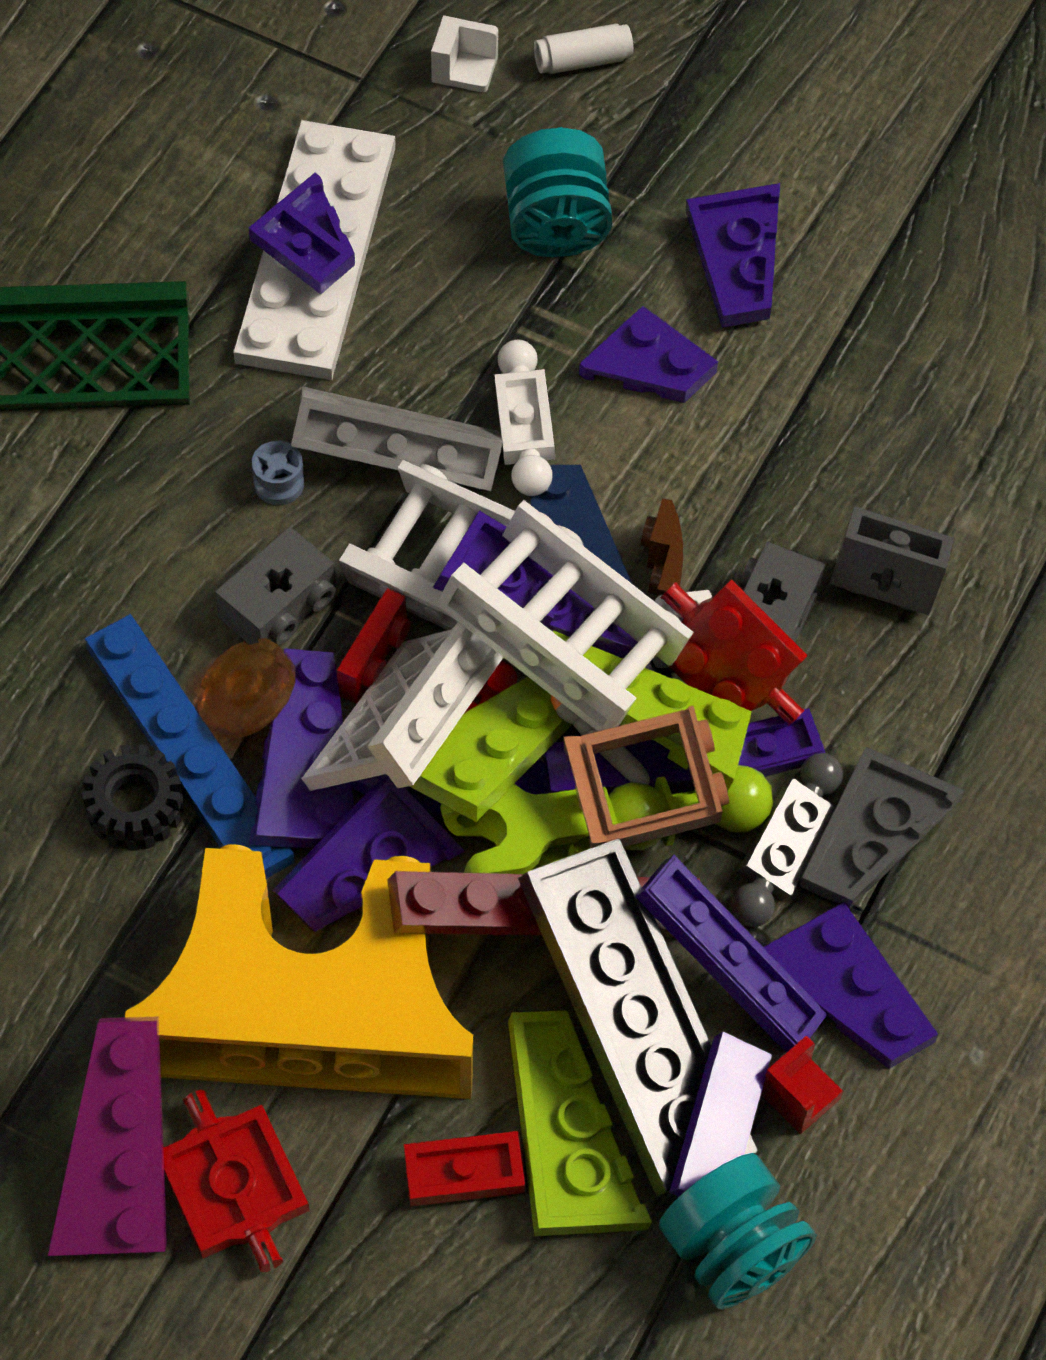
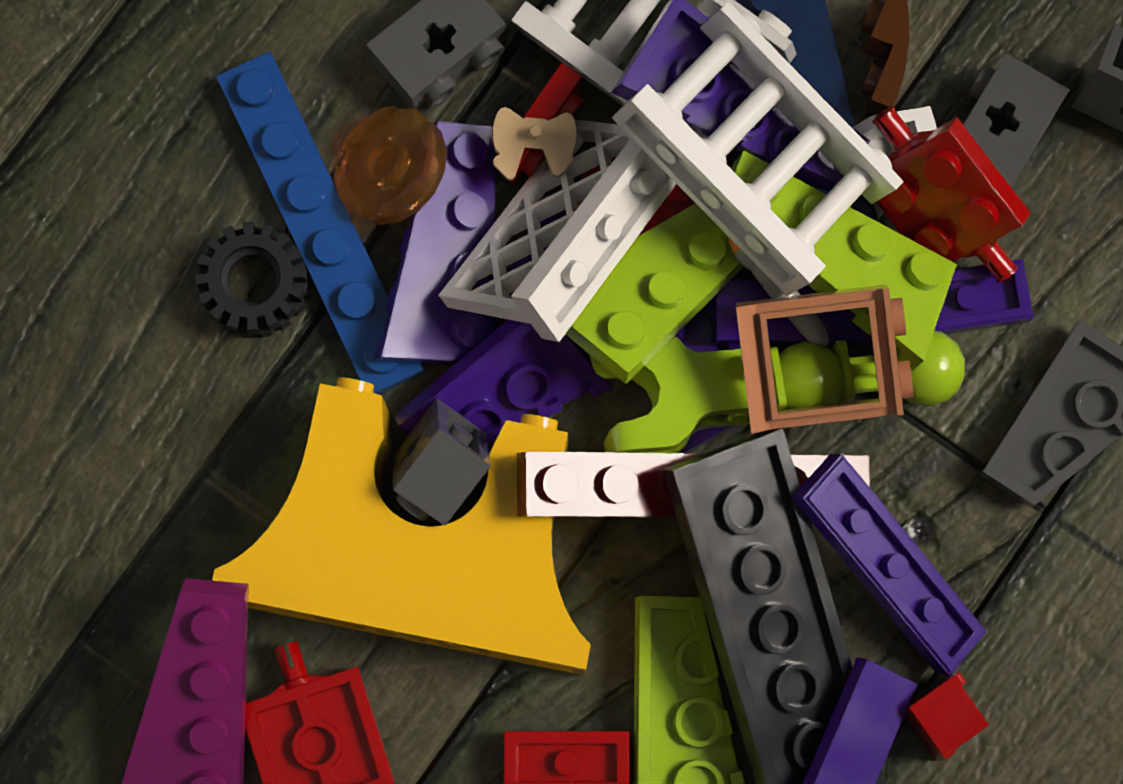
camera: 10 degrees right, 20 degrees up
dark grey plate [731,753,843,927] -> none
dark purple wing [764,902,938,1069] -> none
none -> dark grey brick [393,398,491,526]
none -> tan piece [492,107,577,181]

